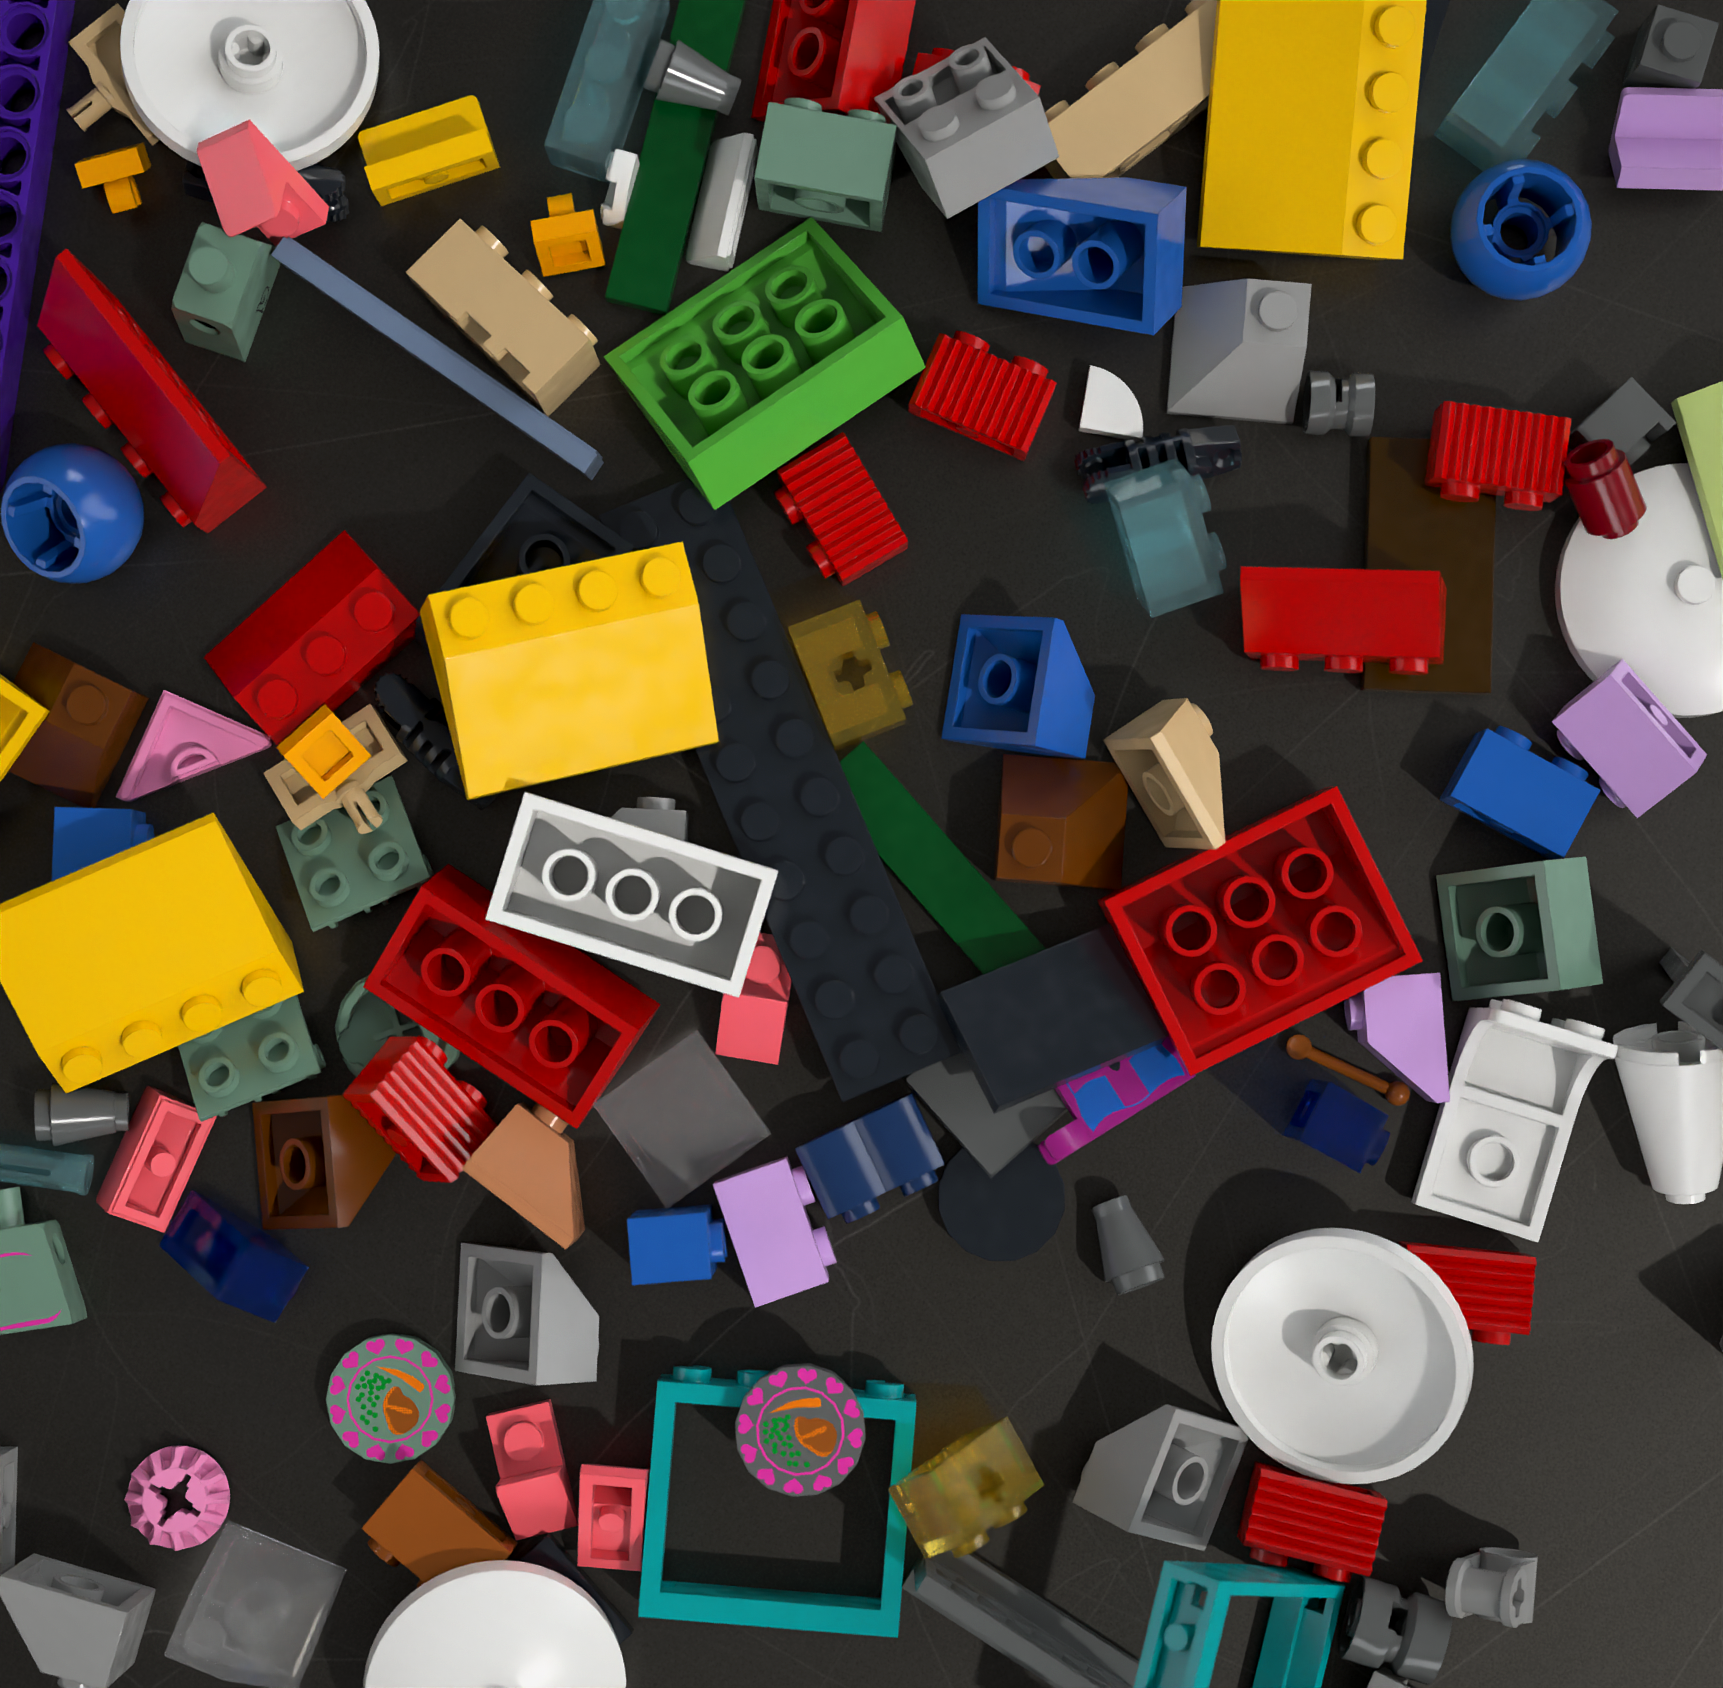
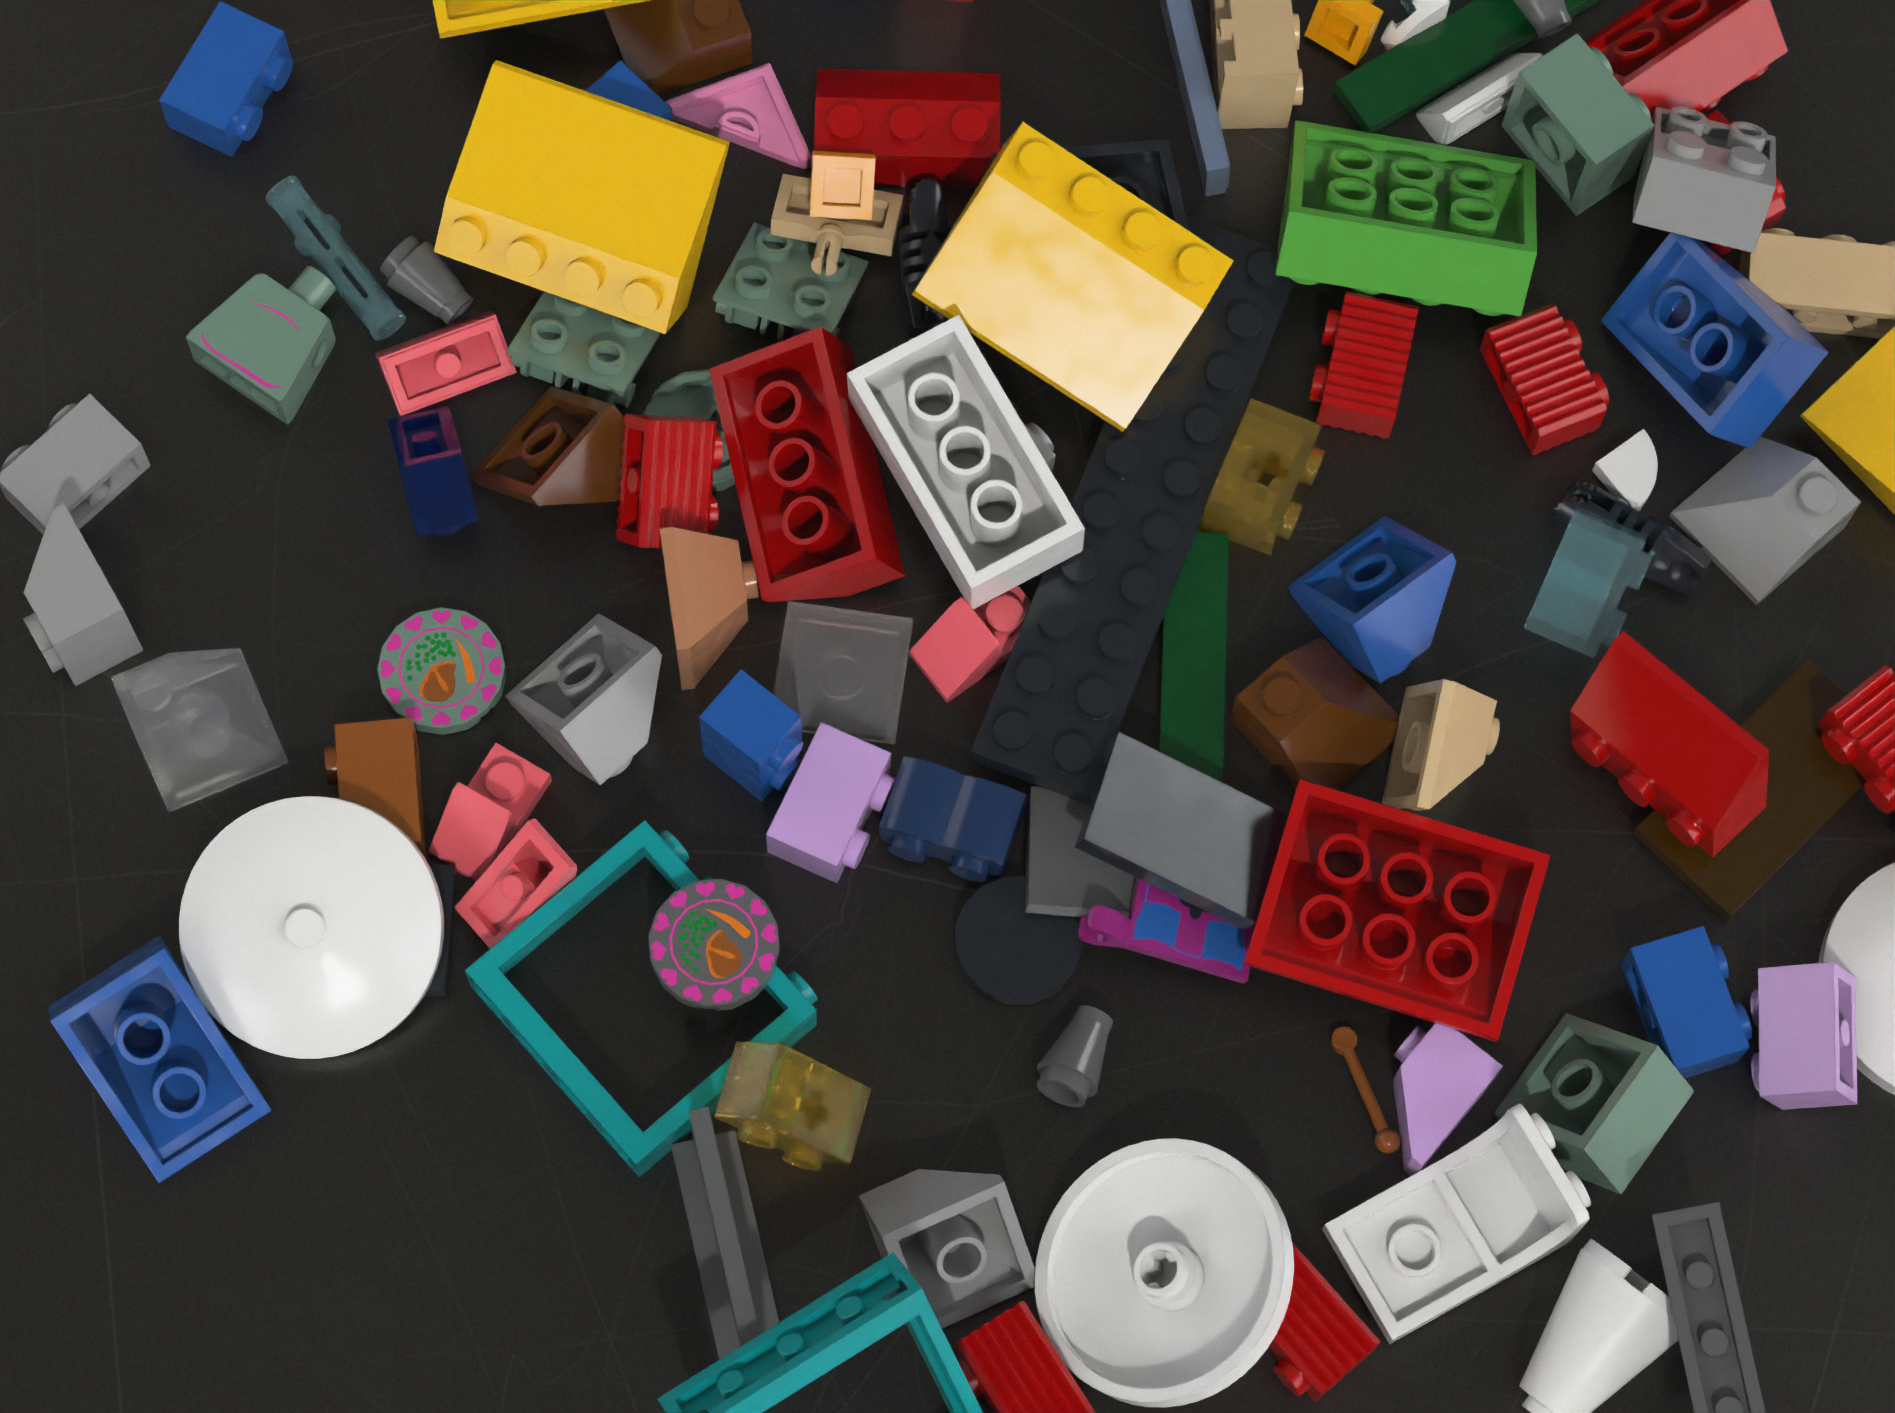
camera: 40 degrees right, 15 degrees down
bright pink gear [124,1445,230,1551] -> none
clear blue slope [1283,1079,1390,1173] -> none
dark grey wheel [1302,370,1375,437] -> none

